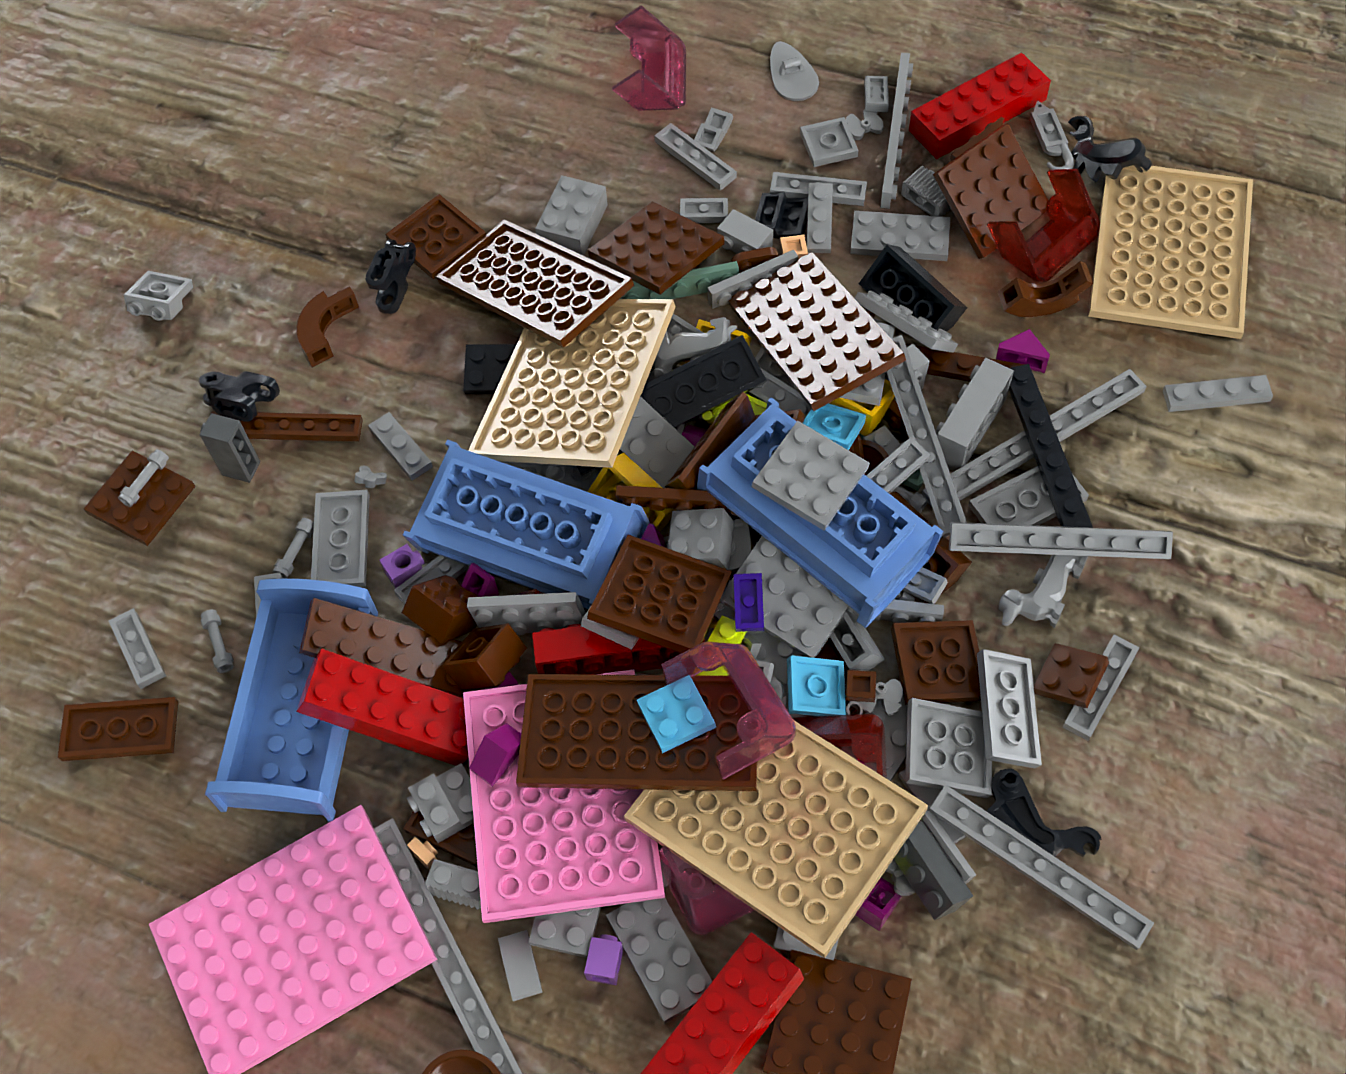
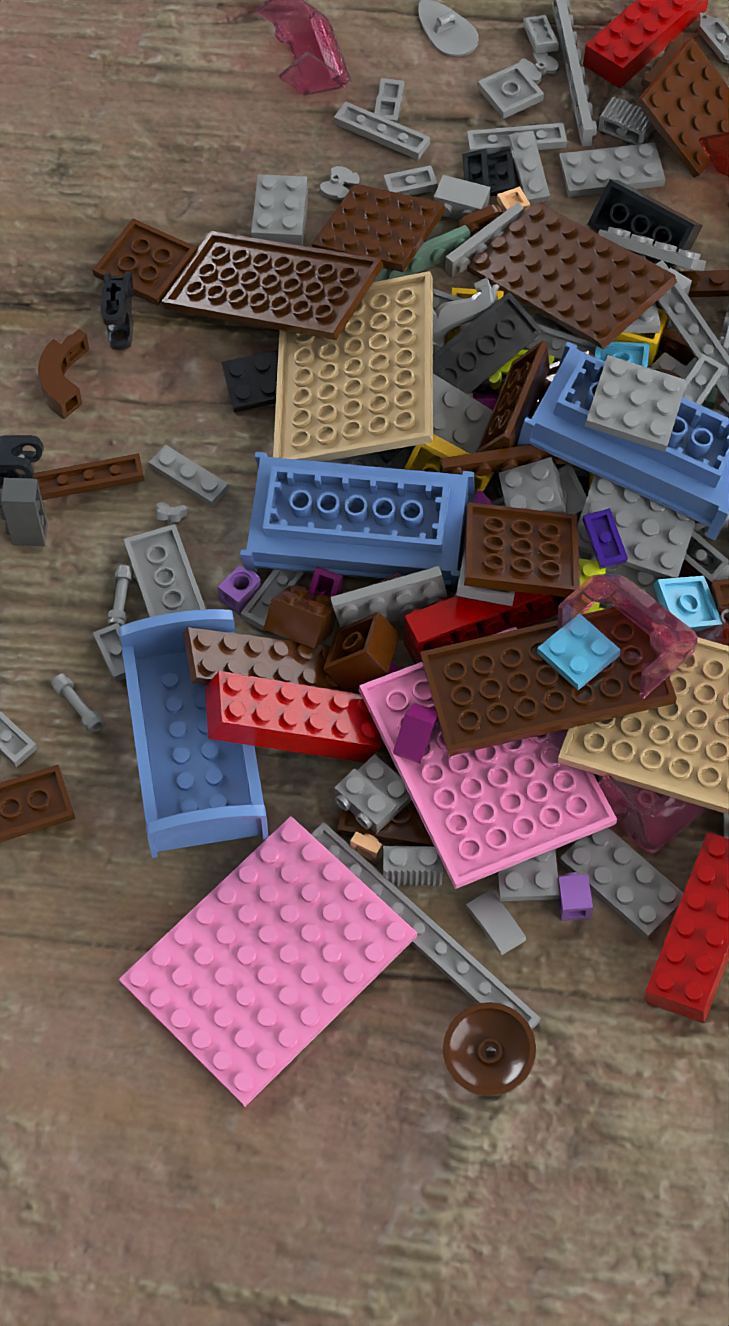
camera: 20 degrees left, 0 degrees up
none -> light grey piece [320,166,360,201]

